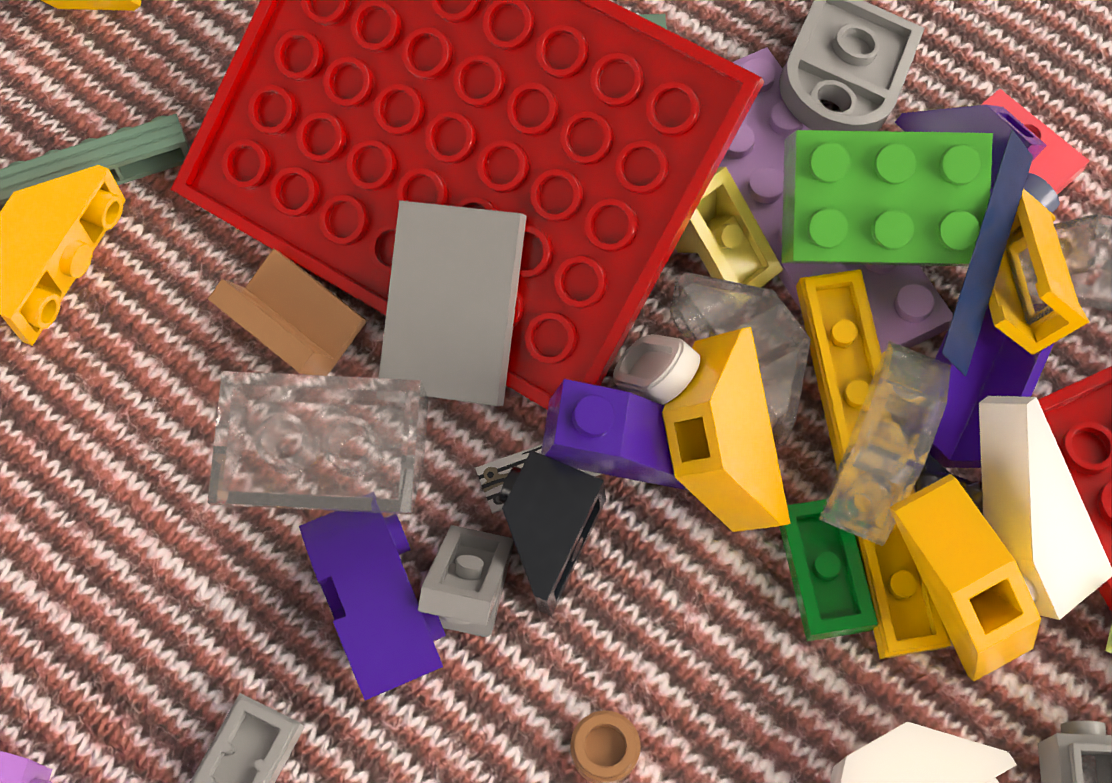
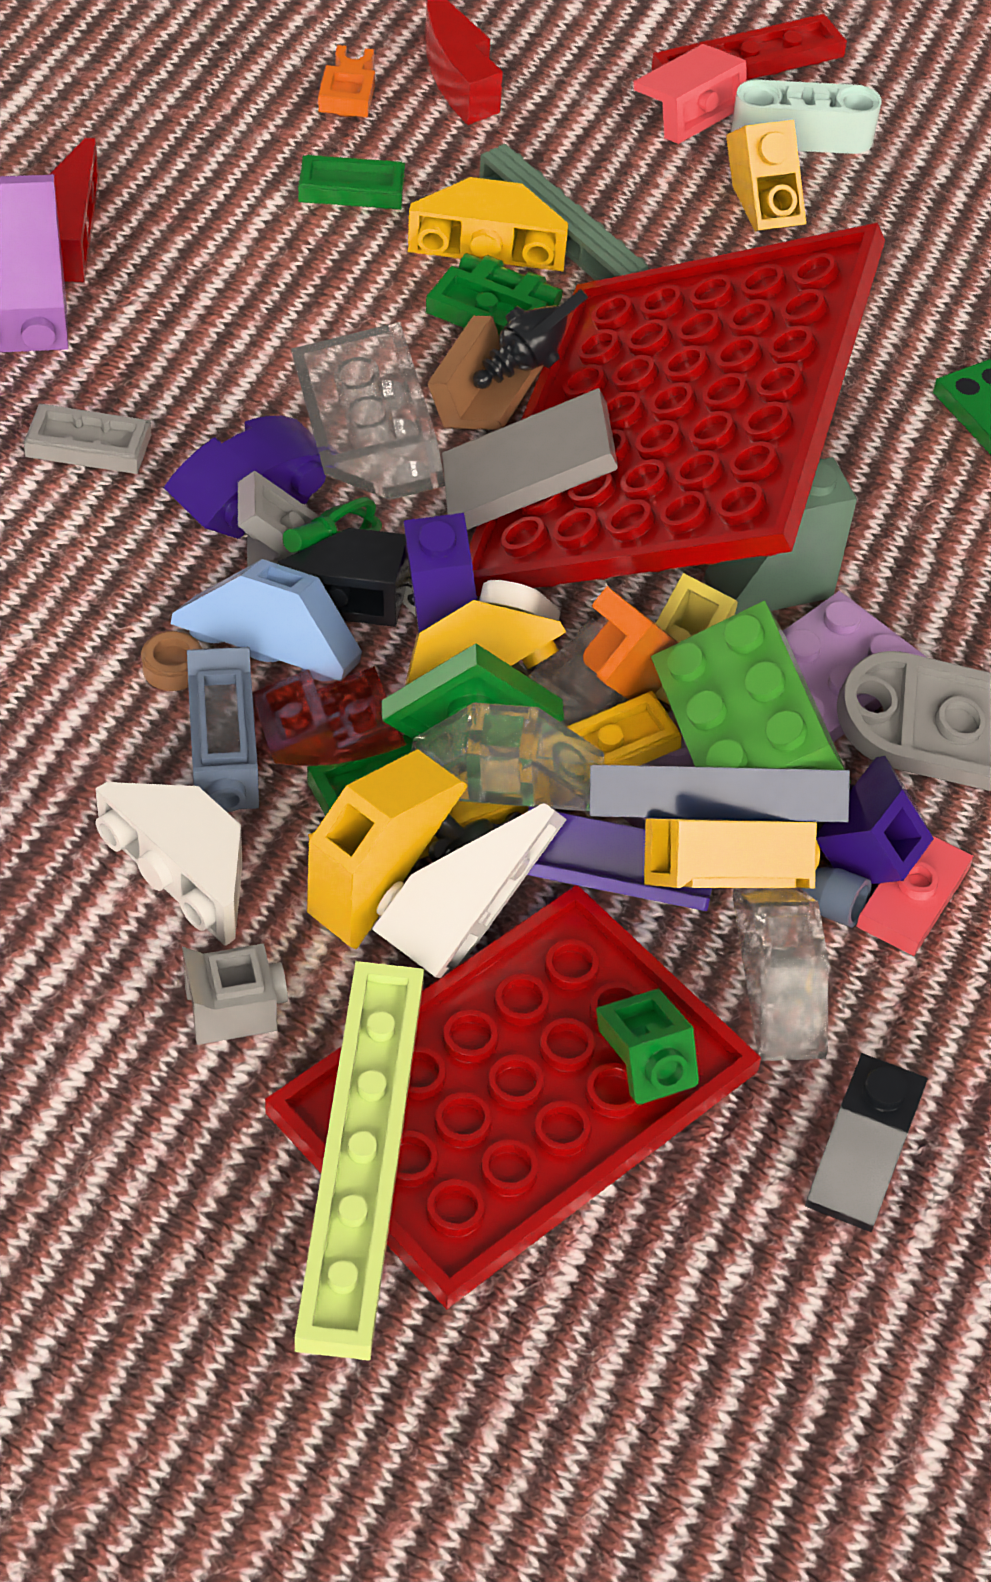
camera: 70 degrees right, 15 degrees down
none -> light blue slope [170,559,362,681]
none -> sand blue window [187,647,259,812]
none -> clear red slope [252,666,406,766]
none -> green piece [283,497,382,553]
none -> green plate [382,643,564,769]
none -> green plate [426,253,563,336]
none -> black piece [473,289,588,389]
none -> orange panel [583,586,679,700]

